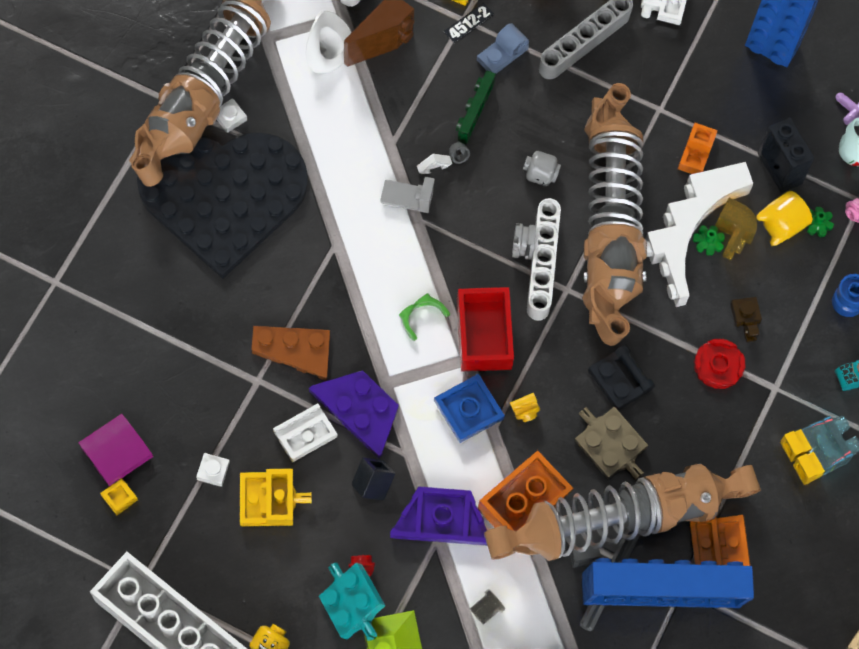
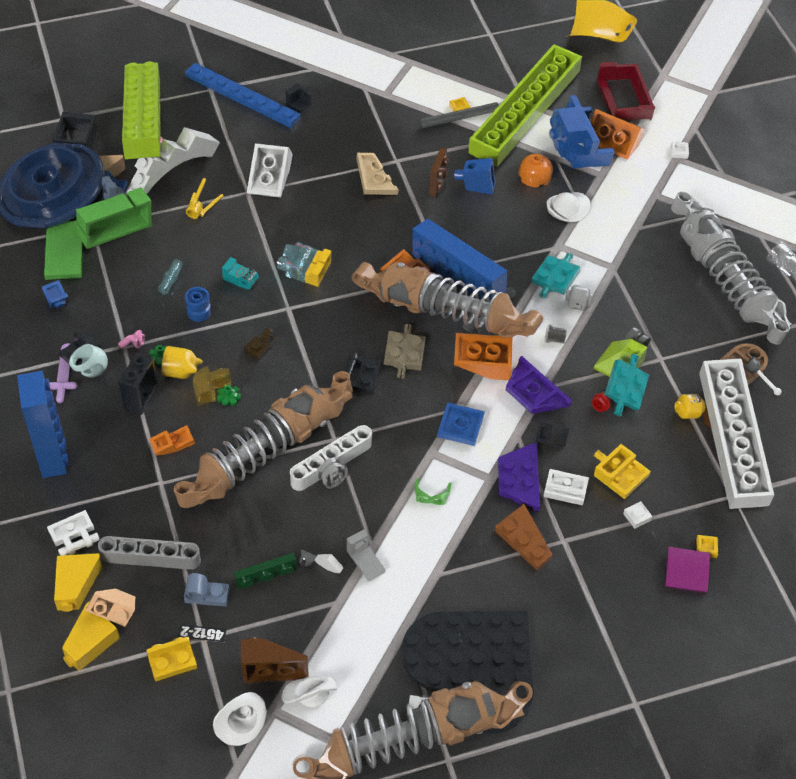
camera: 130 degrees left, 15 degrees down
red piece [457,287,514,372] -> none
yellow plate [510,393,540,422] -> none
light grey head [522,151,561,186] -> none
white arch [645,162,753,307] -> none
red tile [694,339,746,389] -> none

